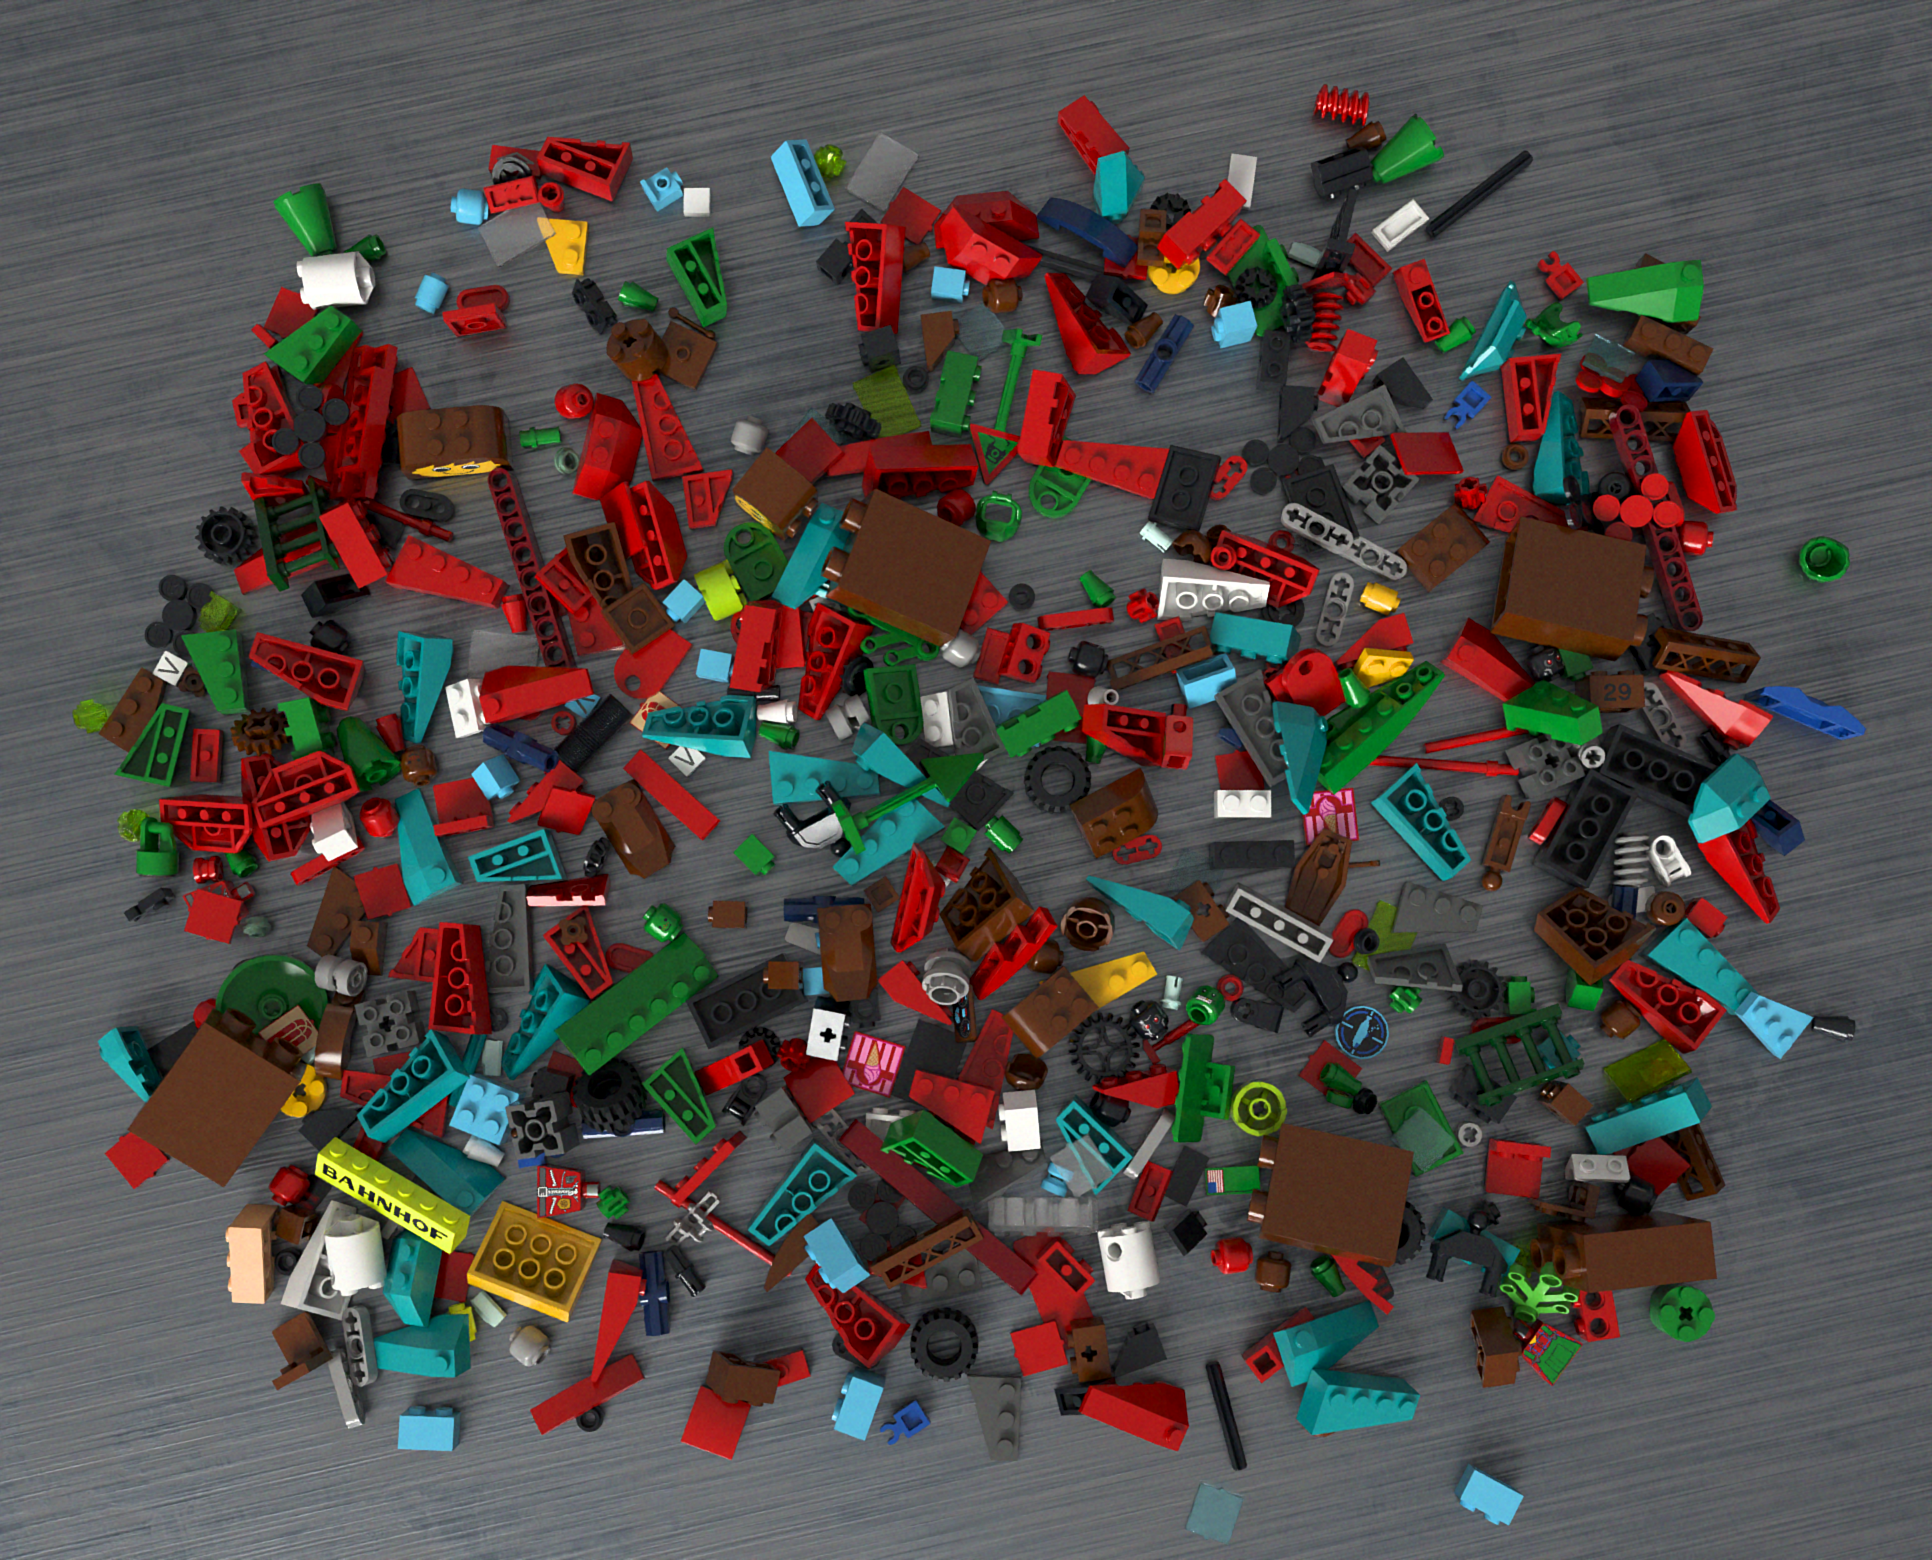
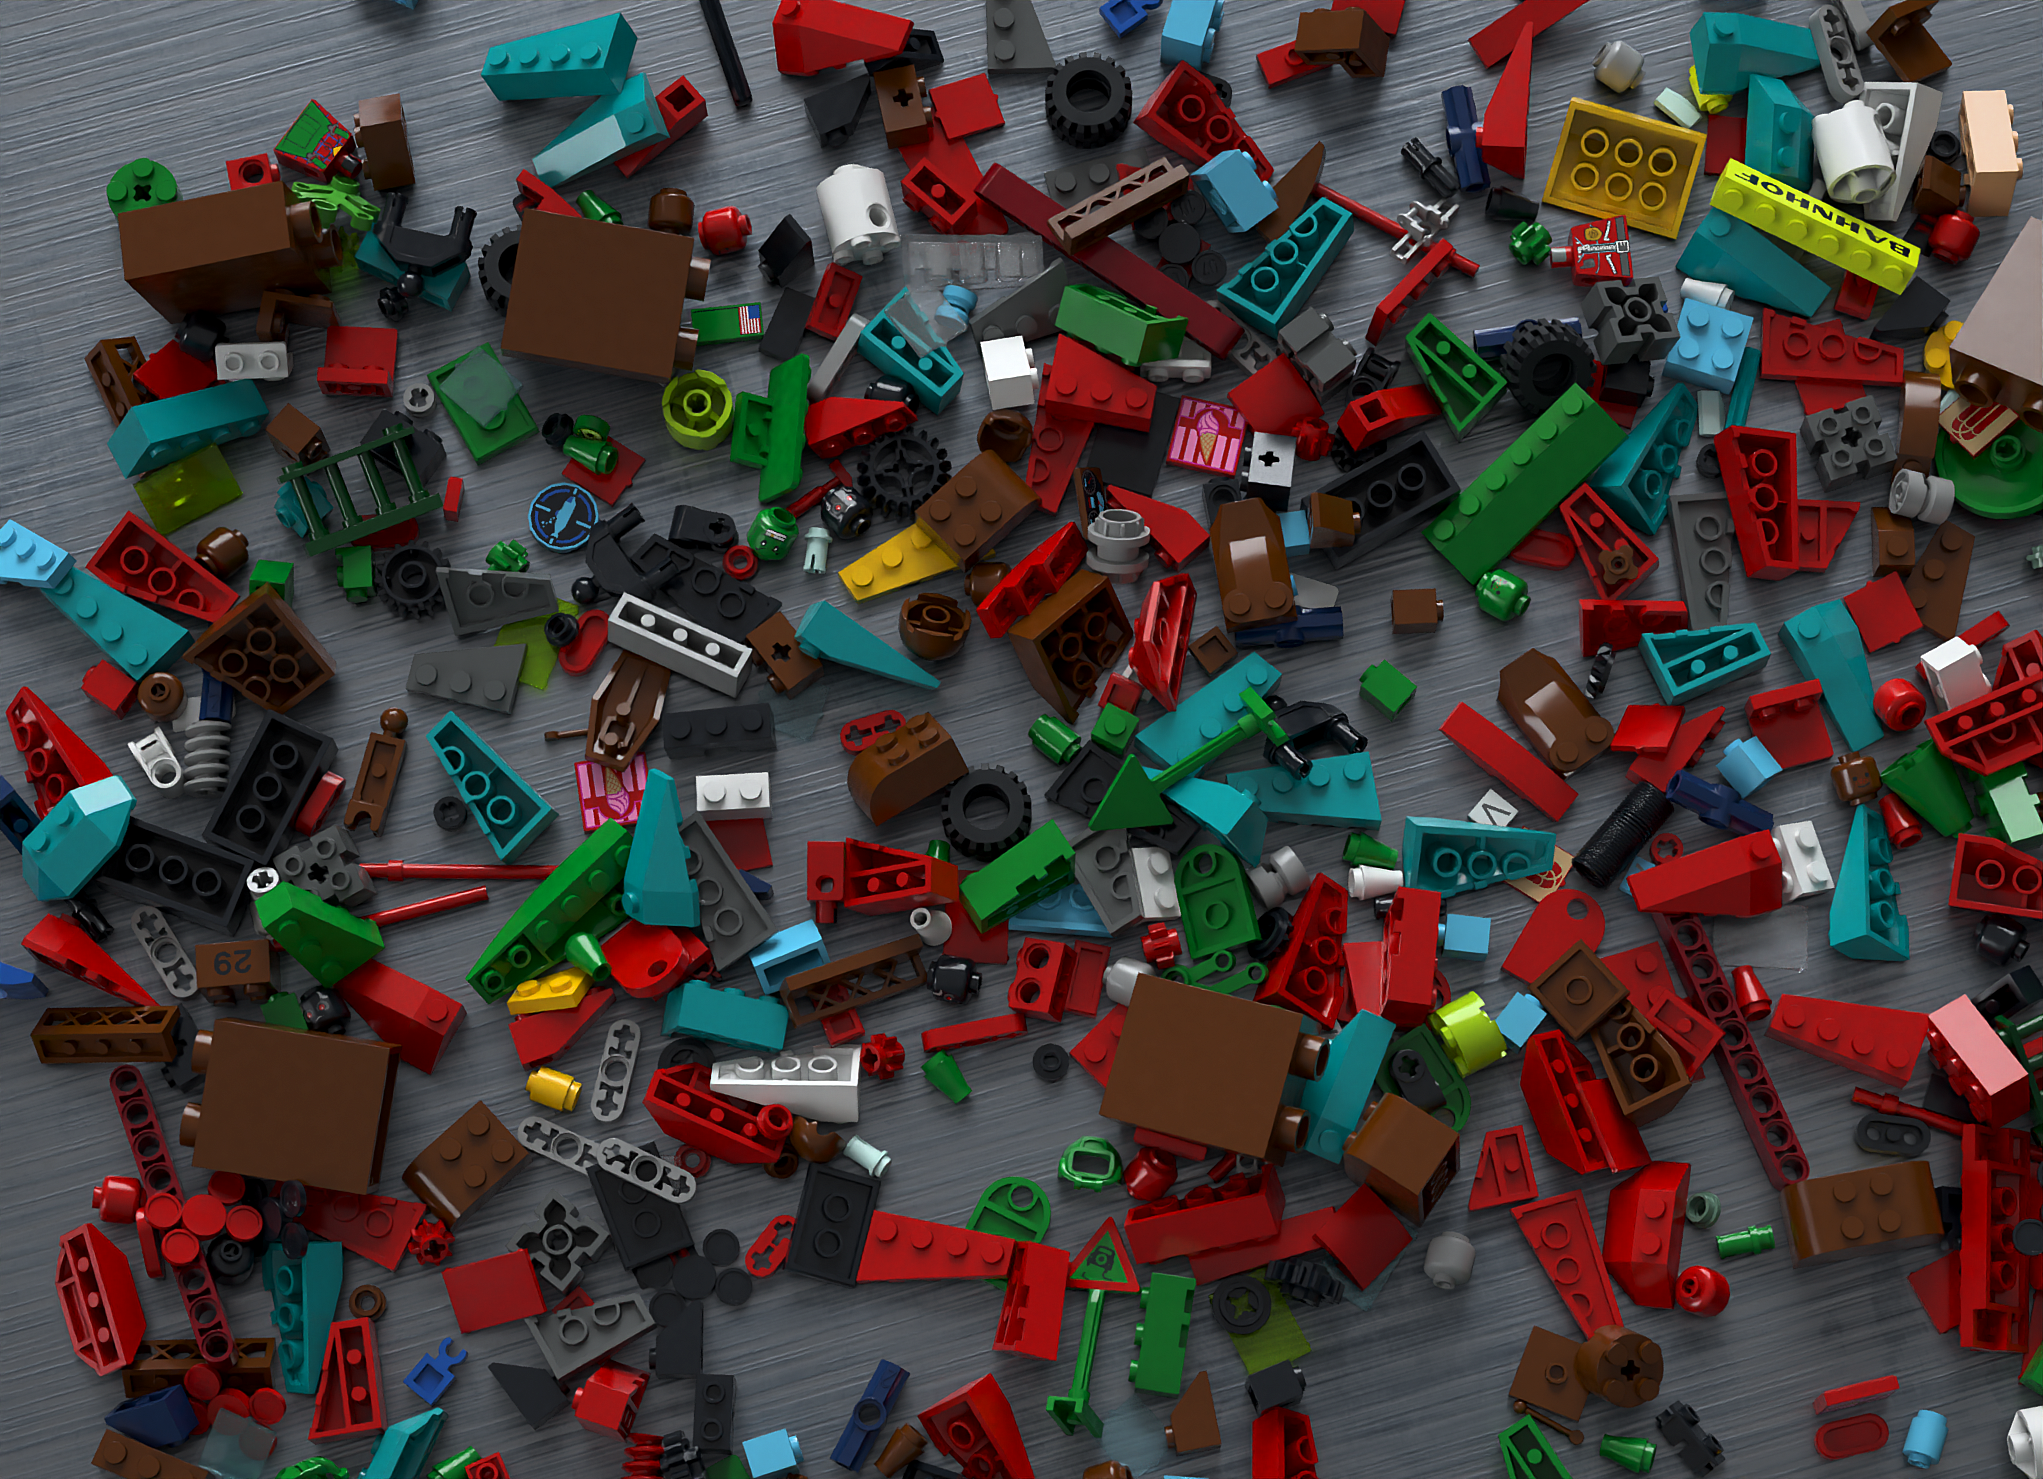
camera: 175 degrees right, 10 degrees down
teal wedge [357,1029,470,1143] -> none
black plate [903,366,929,393] -> none
none -> red gear [1140,922,1182,970]
none -> black gear [1212,1275,1271,1335]
none -> black piece [1388,1049,1447,1115]

